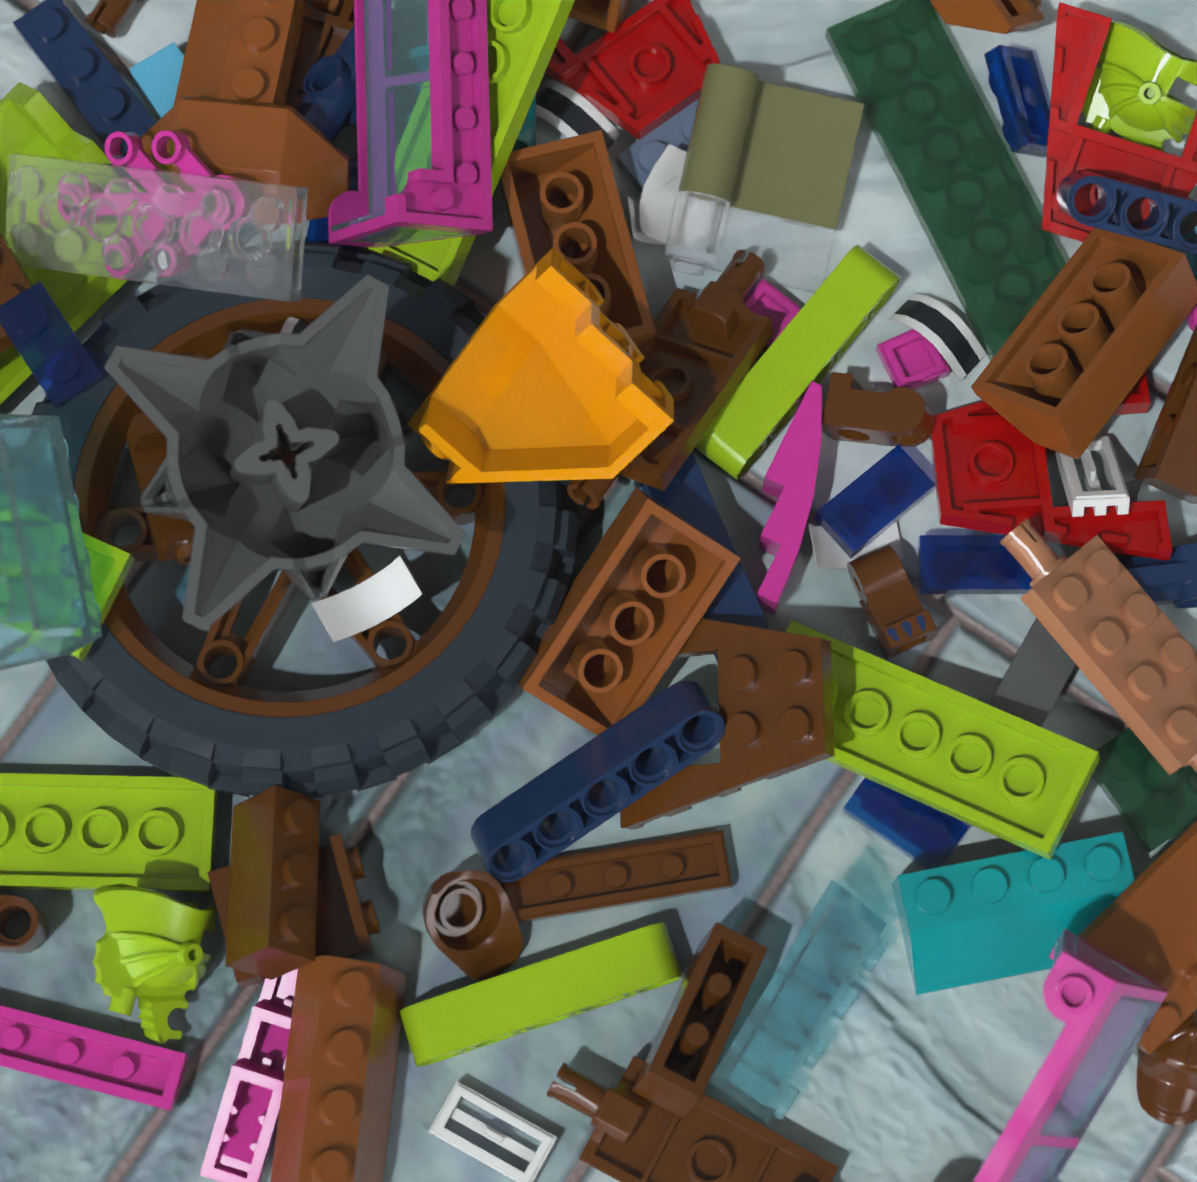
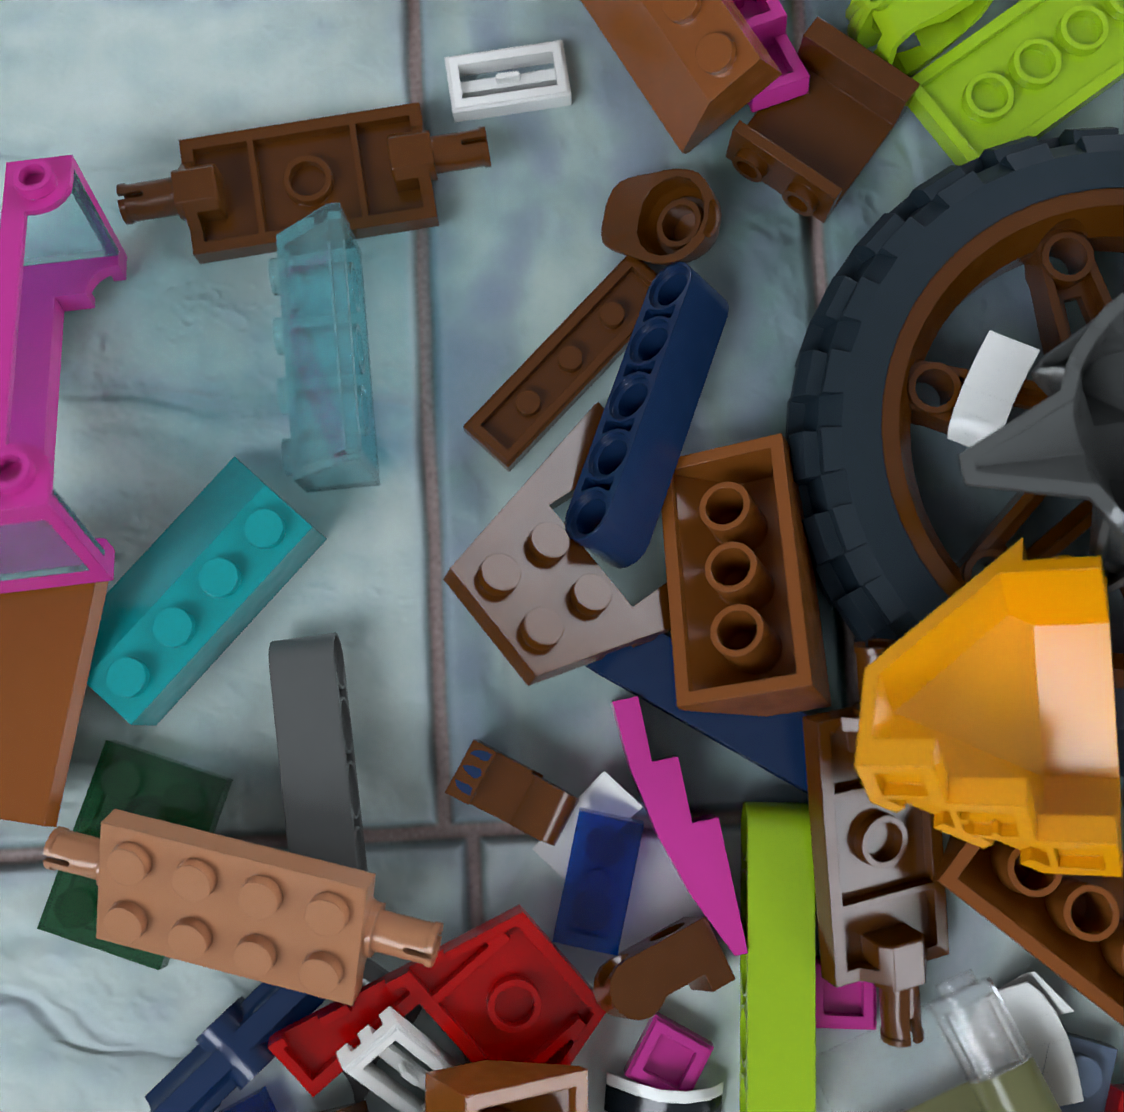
camera: 145 degrees right, 5 degrees up
reddish brown brick [225,785,320,980] -> none
lime beam [399,922,684,1067] -> none
reddish brown brick [632,922,768,1118] -> none
lime plate [786,620,1100,860] -> none
clear blue plate [842,778,969,870] -> none
clear blue plate [918,535,1033,594] -> none

